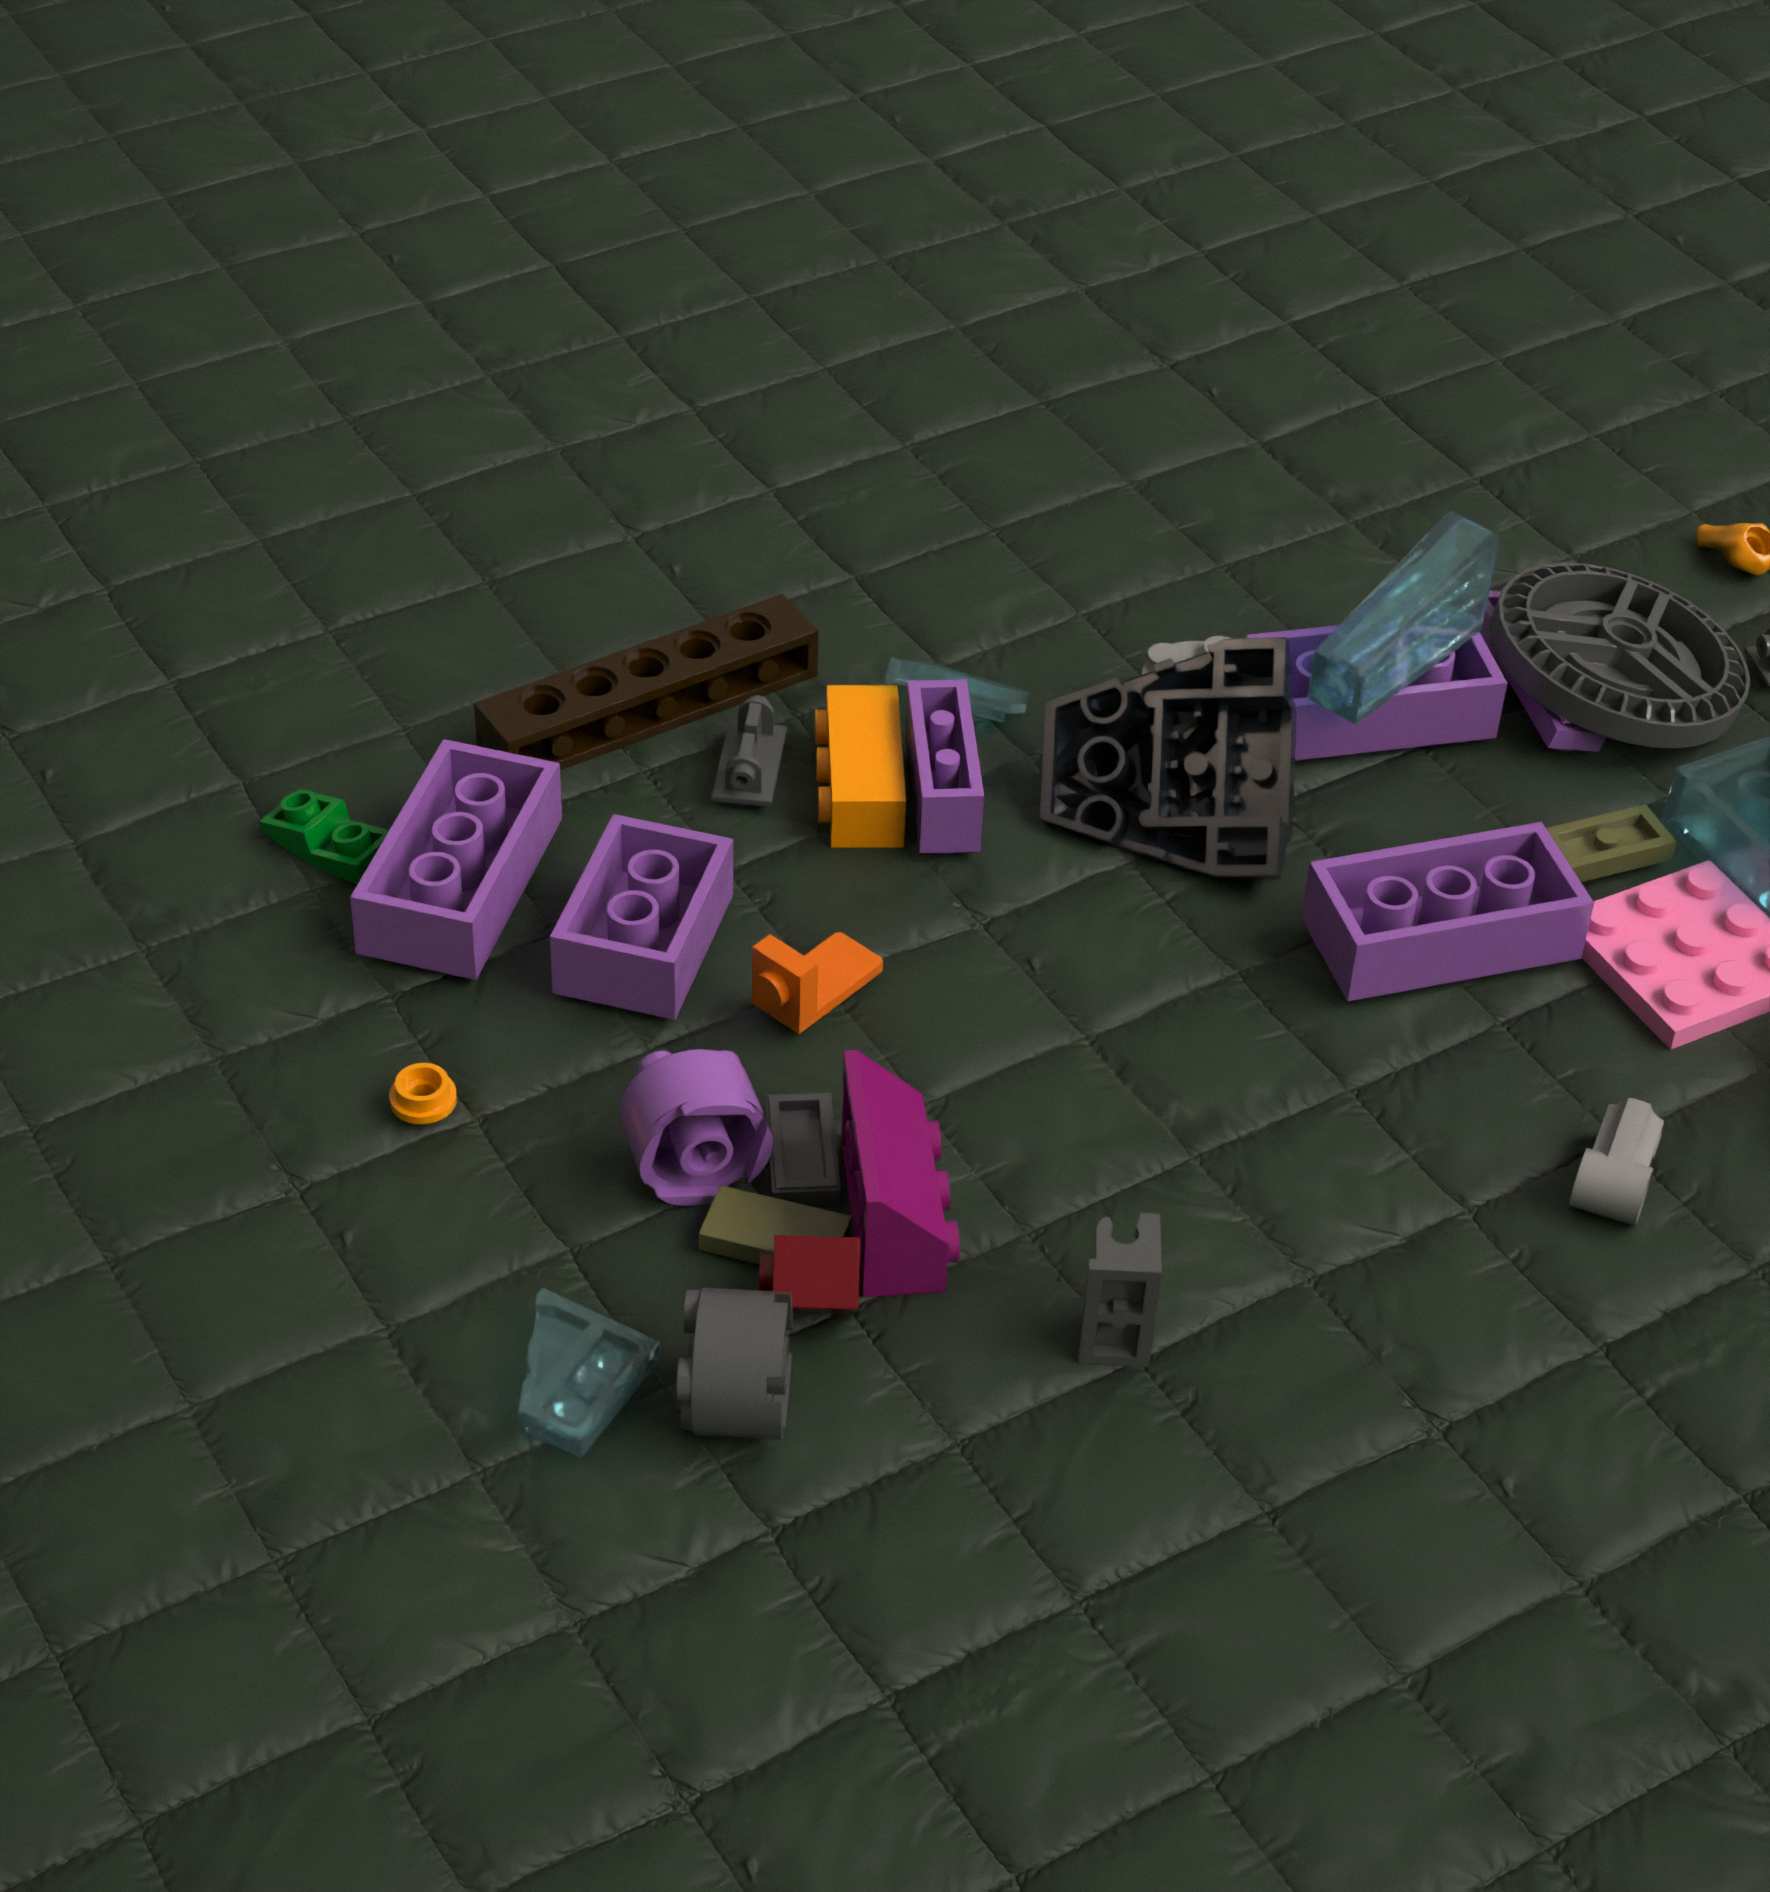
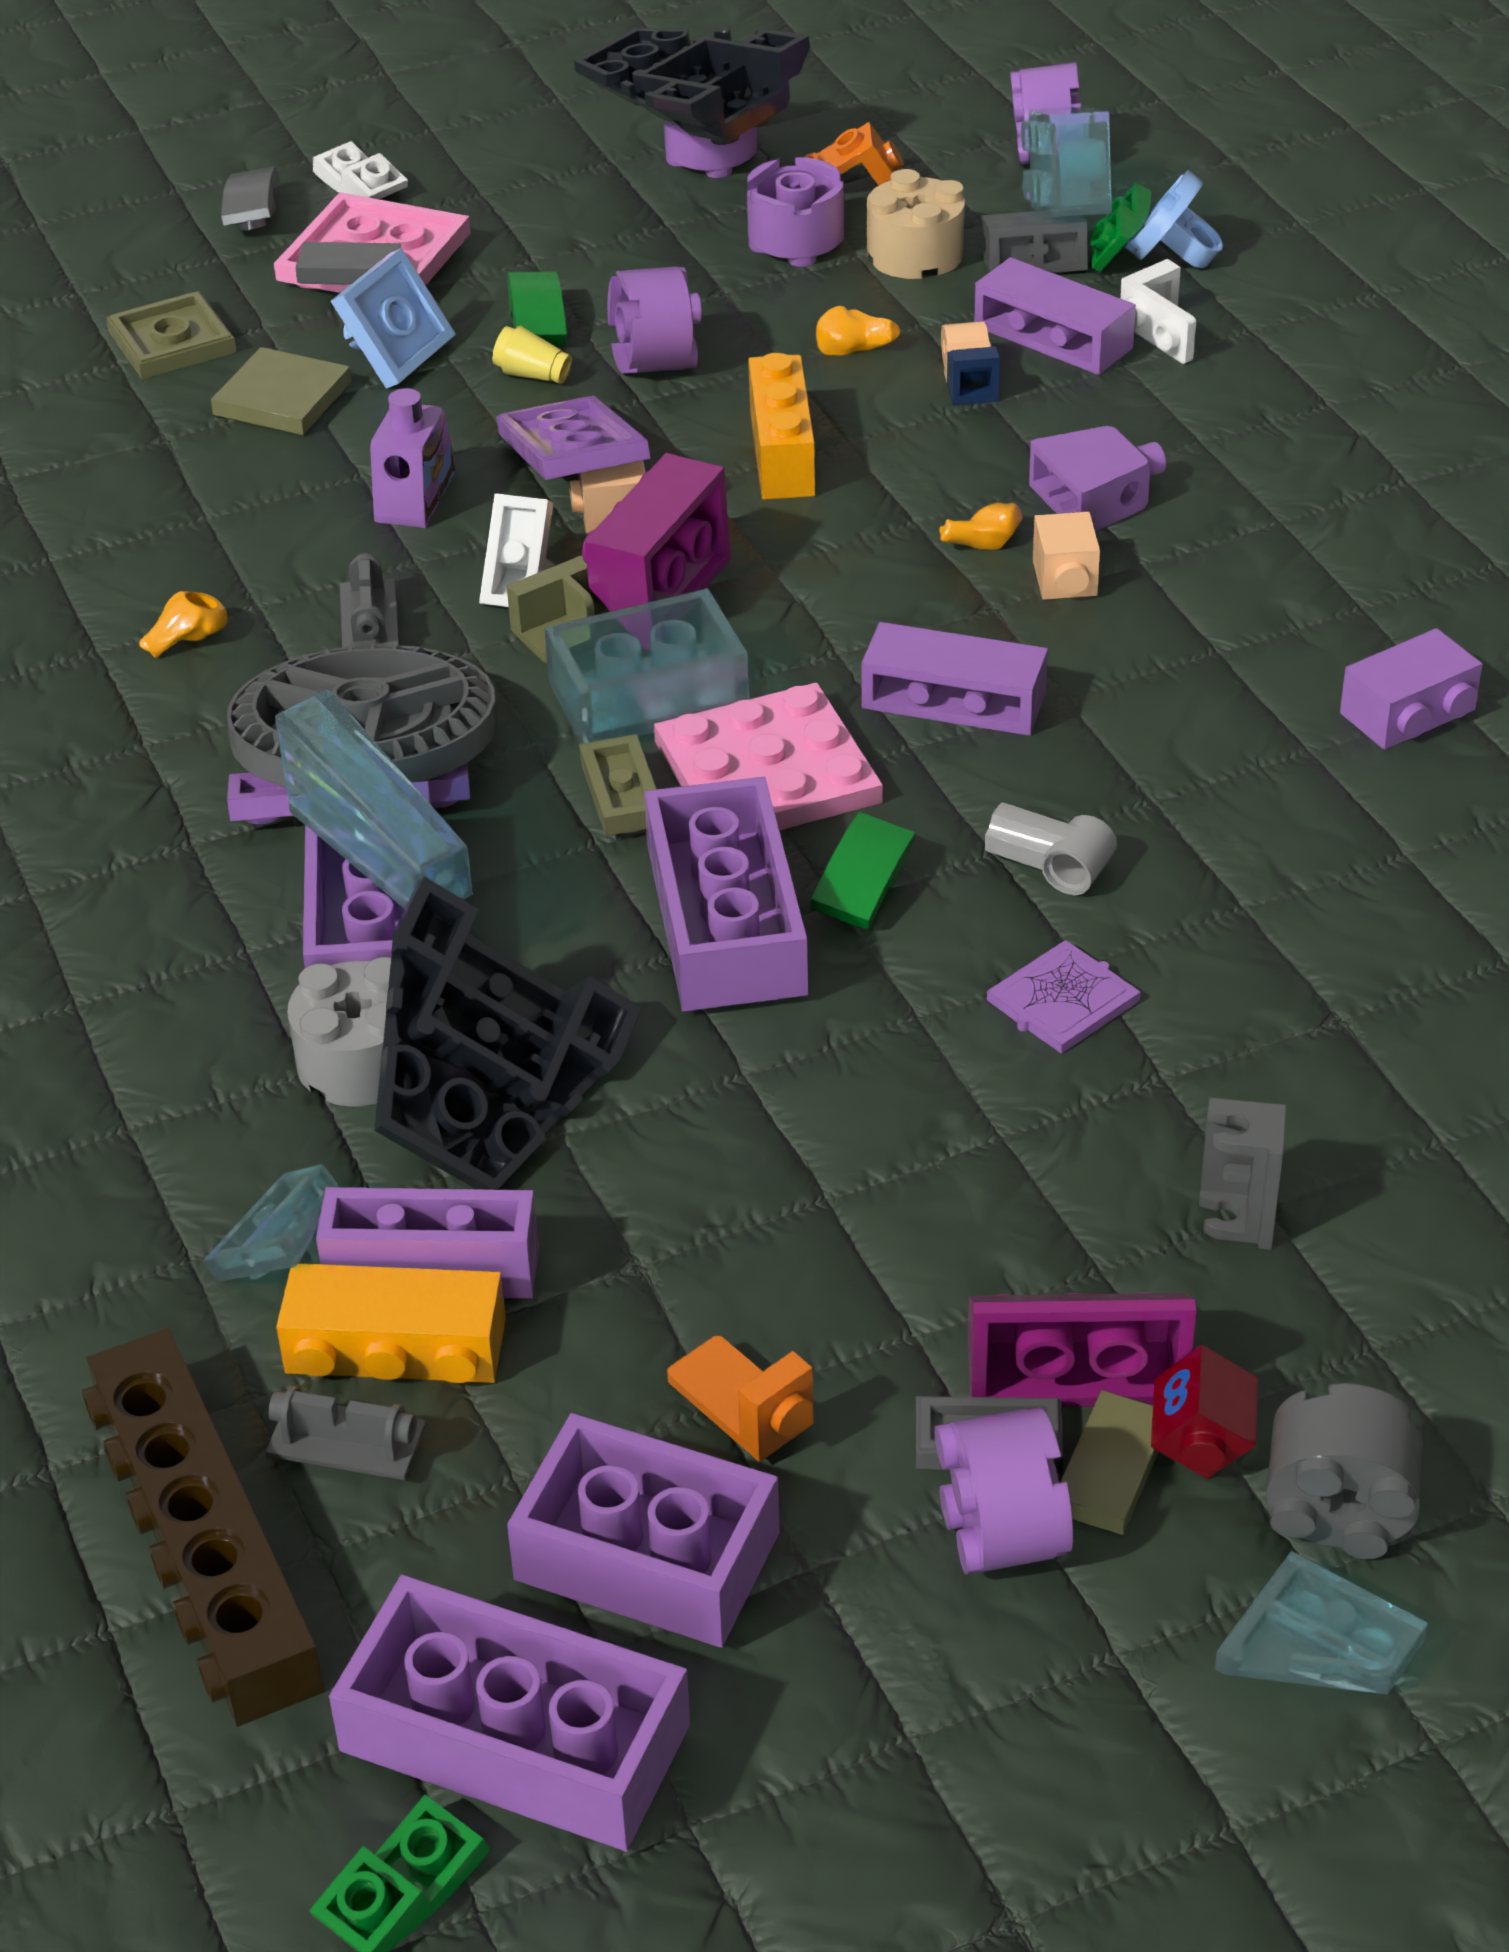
camera: 80 degrees left, 0 degrees up
light orange plate [389,1063,457,1125] -> none
none -> green slope [811,812,916,931]
none -> medium lavender piece [987,940,1141,1054]

